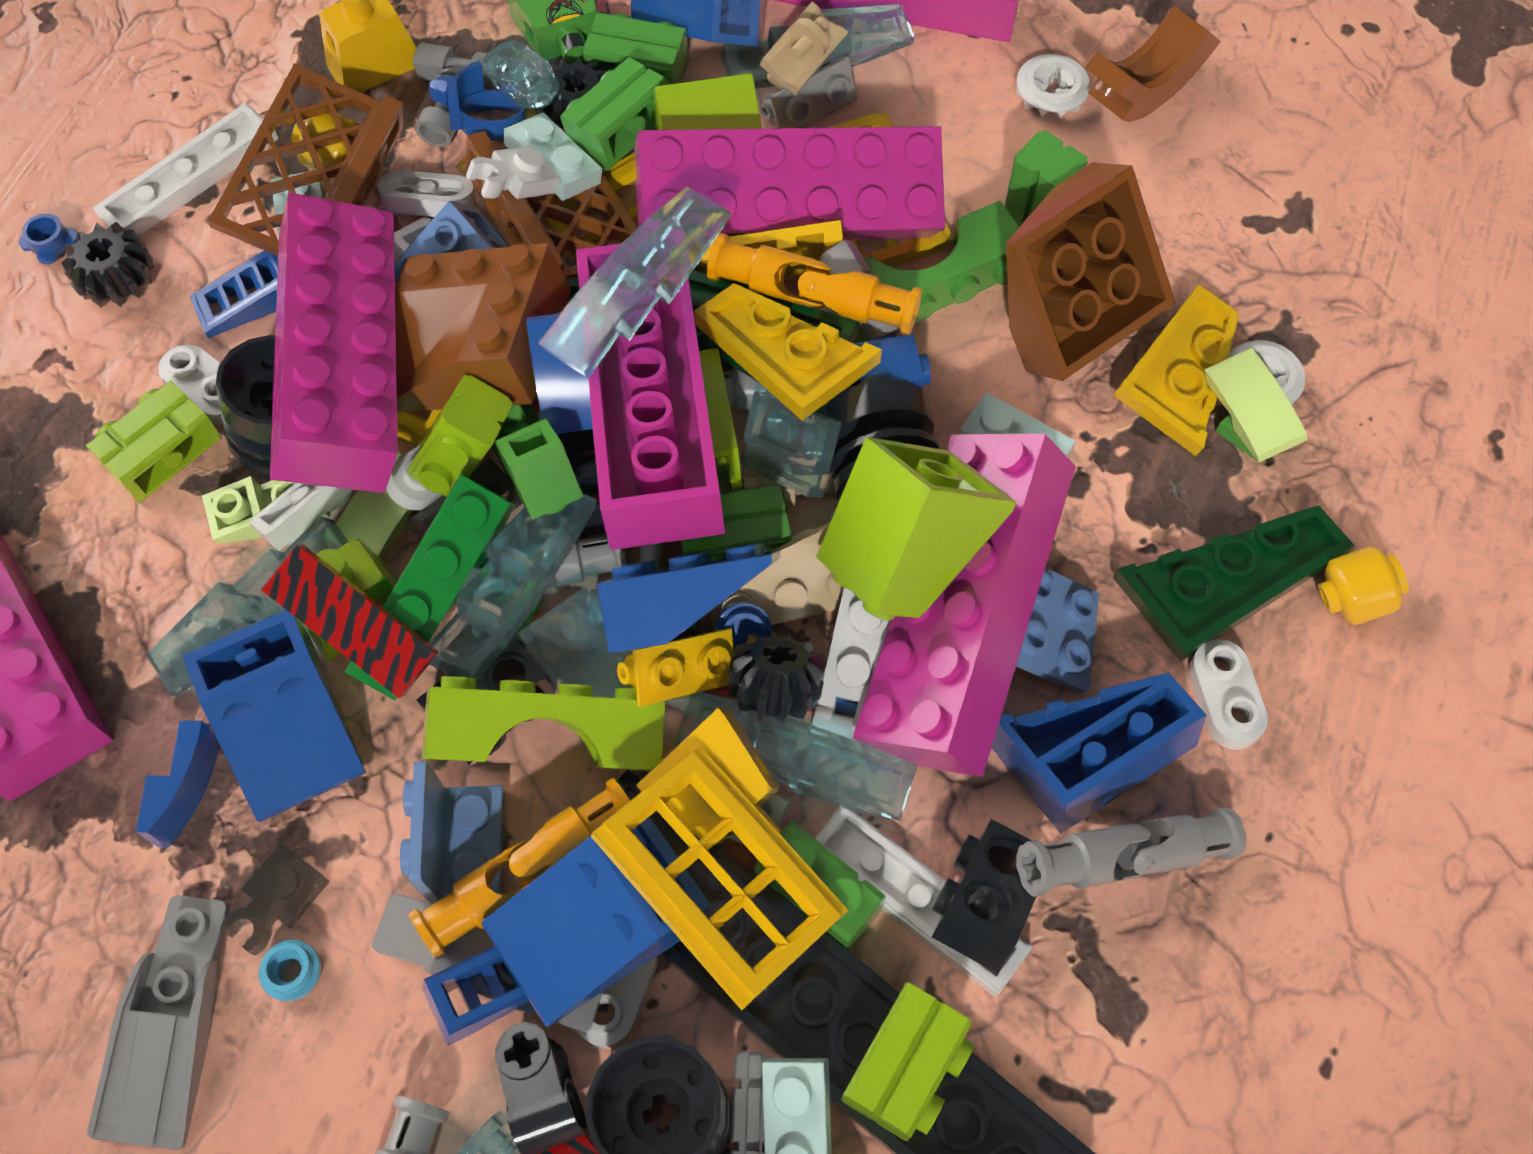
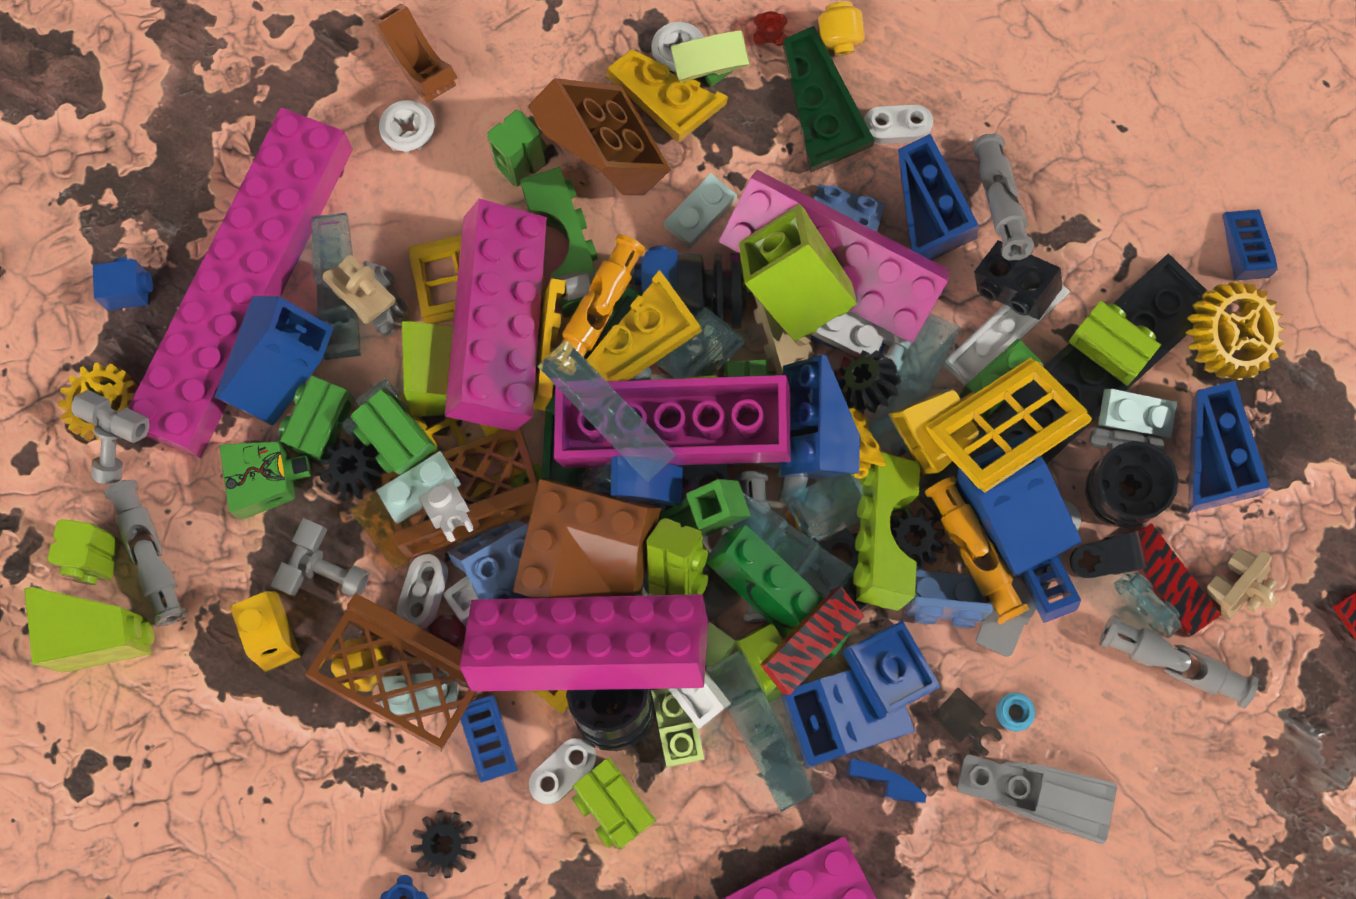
camera: 80 degrees left, 10 degrees up
white tile [92,102,279,236] -> none
blue piece [429,61,526,141] -> none
clear light blue plate [483,41,559,108] -> none
none -> clear red plate [753,11,787,46]
none -> blue tile [842,620,941,720]
none -> black gear [890,507,945,571]

